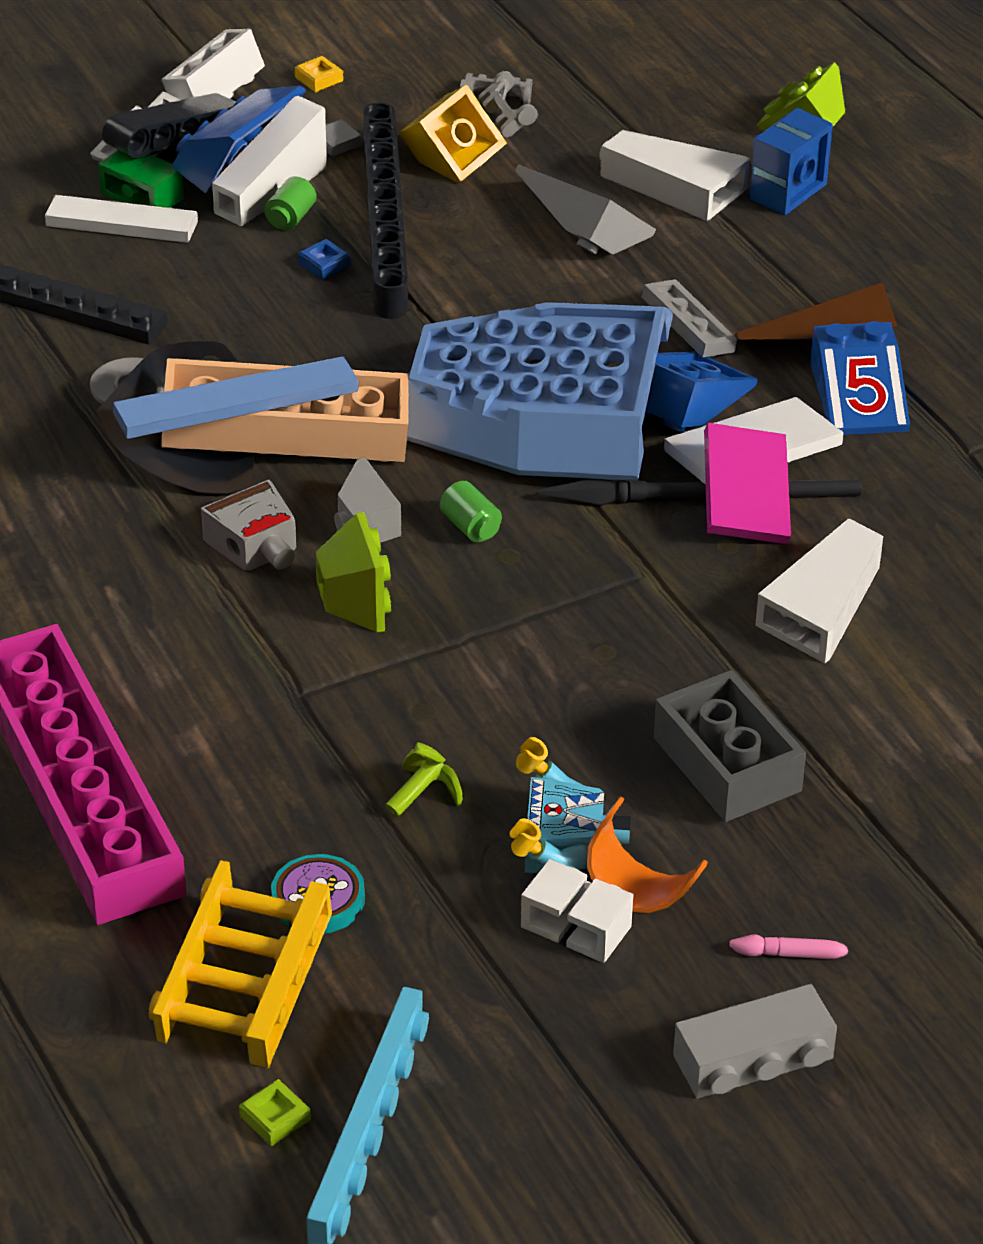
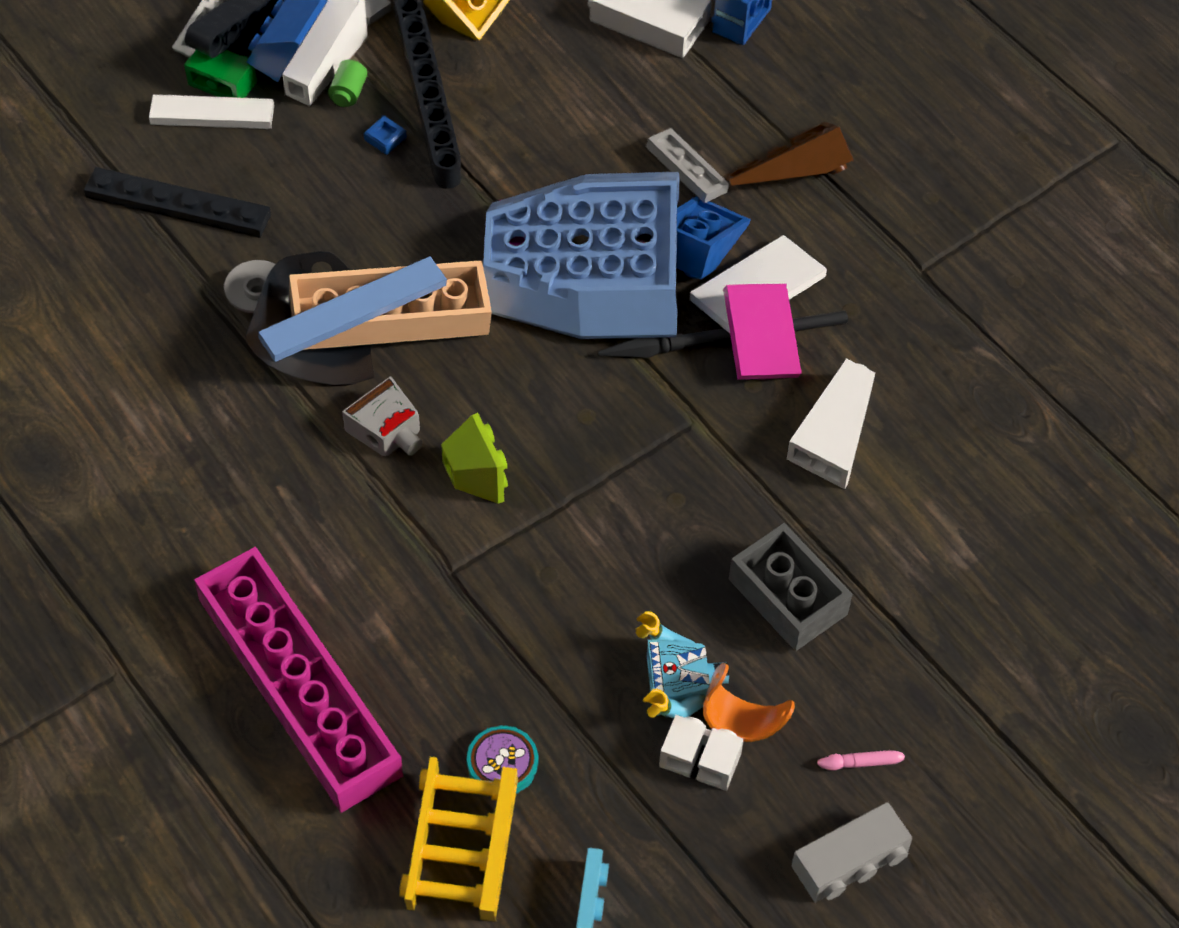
camera: 10 degrees left, 15 degrees up
light grey slope [334,457,401,543] -> none
lime plant [385,742,462,817] -> none
bright green brick [440,481,502,542] -> none
light grey wedge [515,164,656,255] -> none
blue slope [810,321,910,435] -> none

